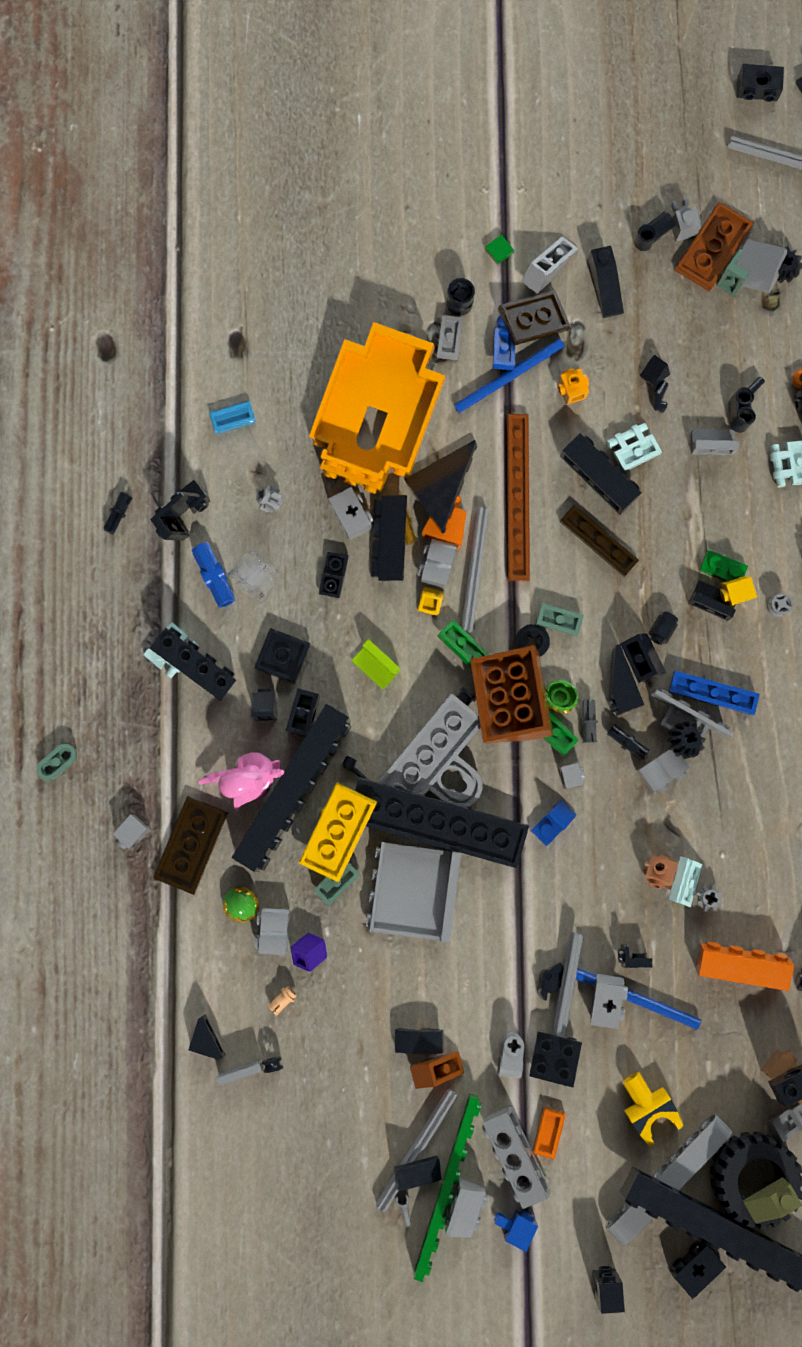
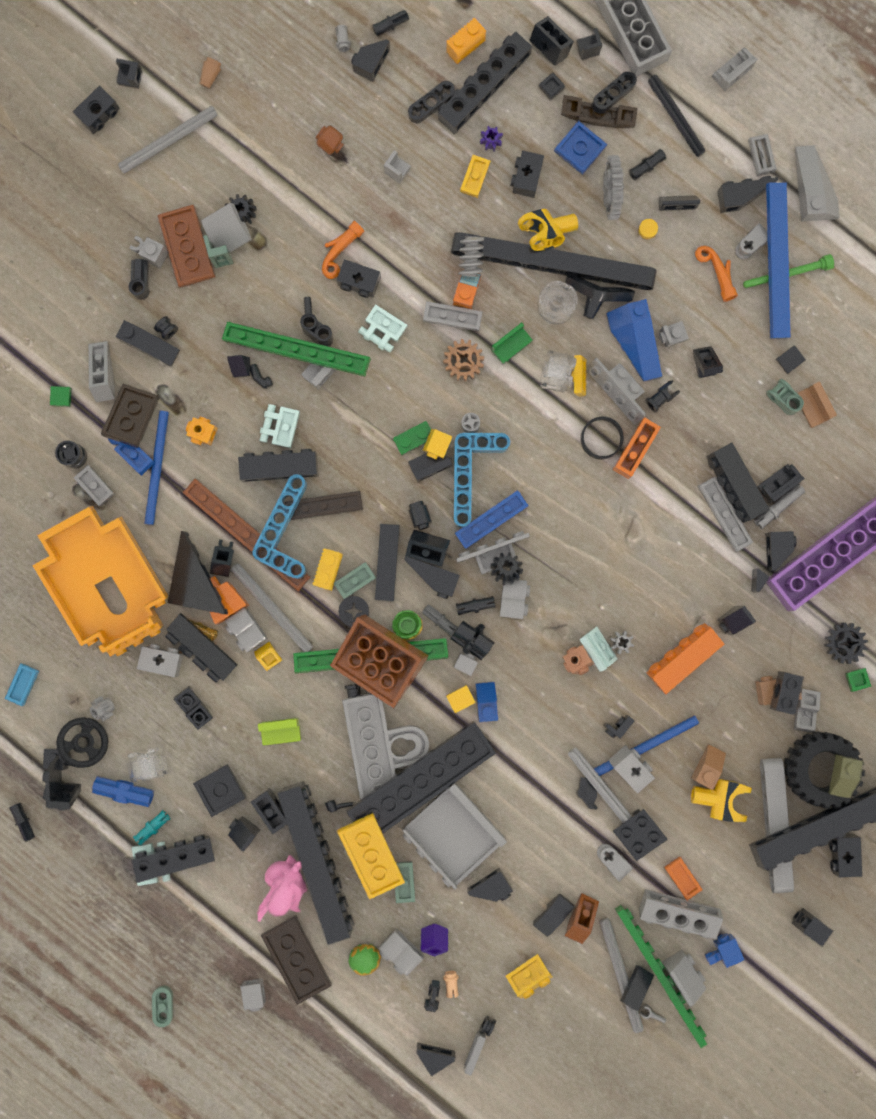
camera: 50 degrees left, 5 degrees up
none -> black wheel [56,717,108,768]
none -> teal pin [133,810,171,846]
none -> black wheel [154,316,178,340]
none -> black brick [209,539,234,578]
none -> green tile [222,322,371,377]
none -> dark azure beam [253,474,307,579]
none -> yellow brick [312,548,343,591]
none -> black tile [375,524,400,601]
none -> black piece [424,980,440,1012]
none -> yellow panel [446,685,476,713]
none -> black pin [450,620,495,661]
none -> dark azure beam [454,433,510,528]
none -> black slope [467,868,513,902]
none -> yellow bracket [506,954,553,999]
none -> medium nougat slope [691,744,726,790]

